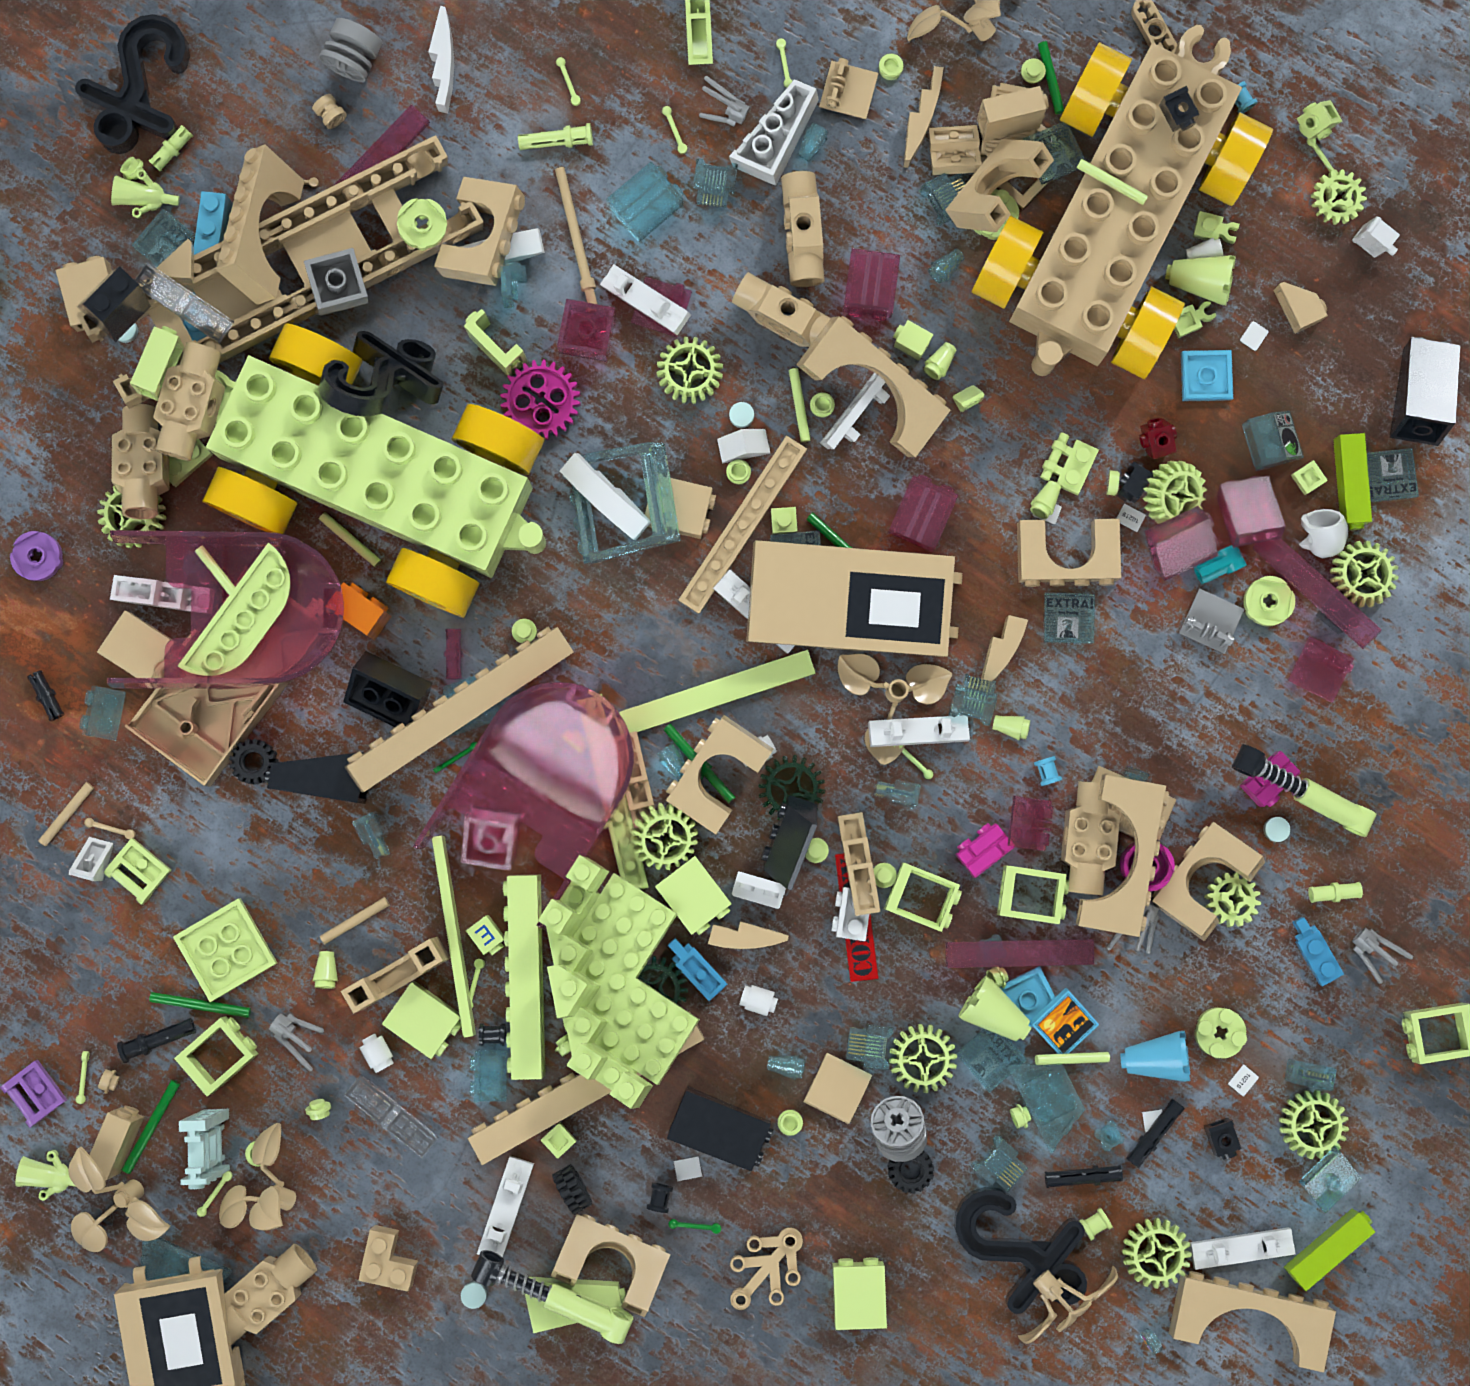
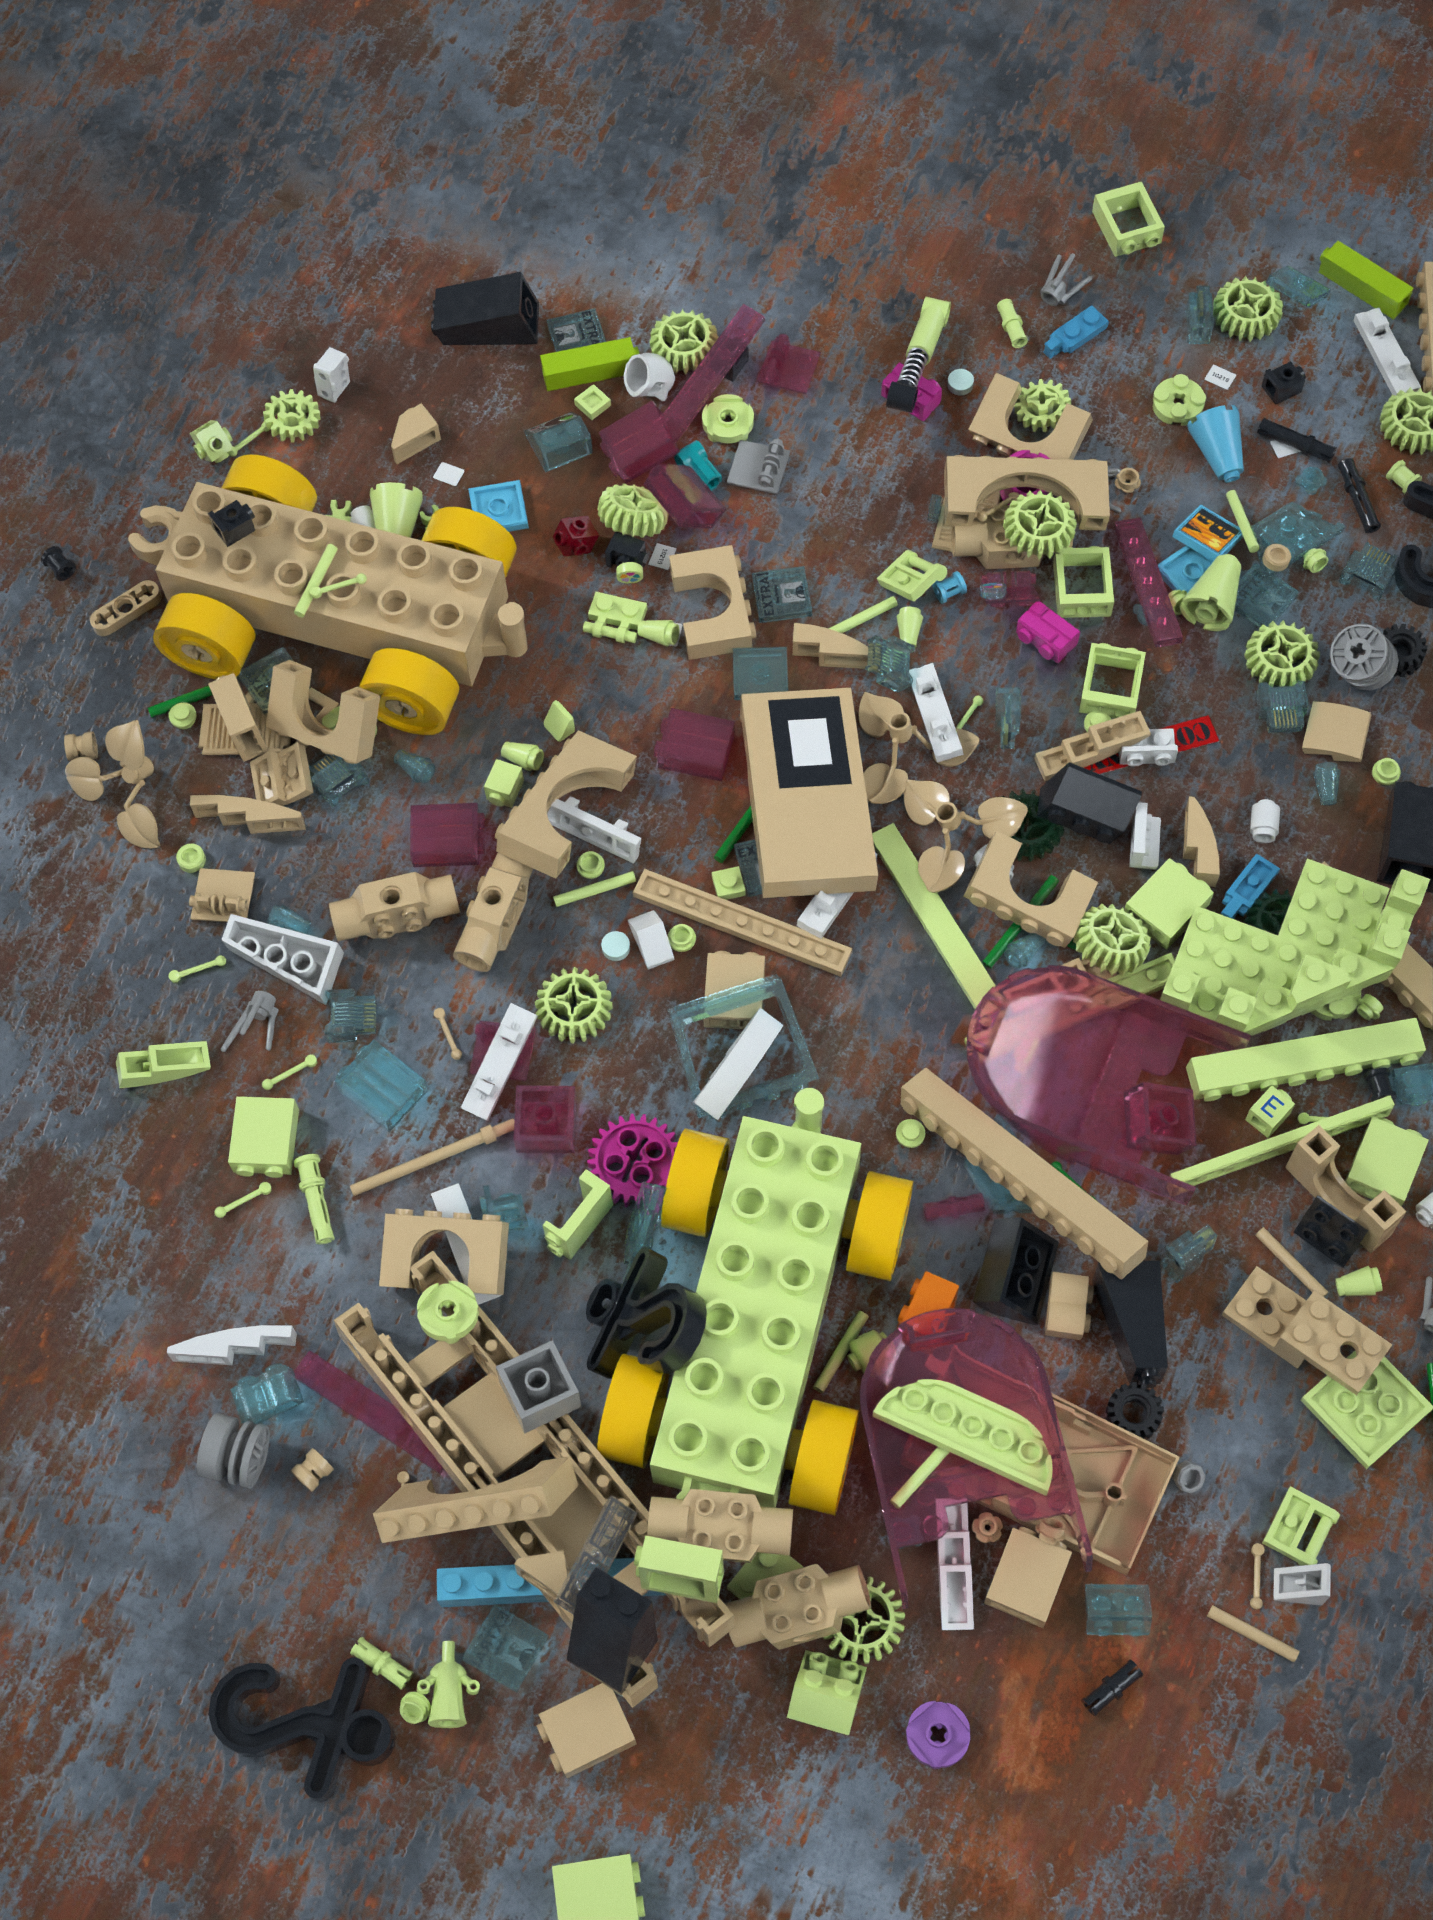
camera: 95 degrees left, 20 degrees down
none -> yellowish green brick [228,1097,299,1178]
none -> clear light blue brick [230,1363,304,1425]
none -> yellowish green hinge [310,573,367,599]
none -> tan hinge [434,1008,462,1060]
none -> clear light blue wing [622,1182,667,1284]
none -> clear light blue plate [733,647,788,700]
none -> yellowish green slope [787,1650,867,1735]
none -> yellowish green bar [828,596,898,633]
none -> yellowish green head [847,1330,894,1375]
none -> yellowish green plate [877,550,947,602]
none -> tan plant [904,780,1028,893]
none -> tan plate [972,1512,1003,1543]
none -> tan hinge [977,492,1019,522]
none -> clear light blue tile [980,582,1007,599]
none -> yellowish green gear [1003,489,1077,560]
none -> tan brick [1045,1272,1094,1340]
none -> tan plate [1115,468,1141,493]
none -> light grey tile [1172,1460,1206,1494]
none -> tan bracket [1222,1266,1392,1396]
none -> tan tile [1262,544,1291,571]
none -> black hinge [1293,1195,1368,1268]

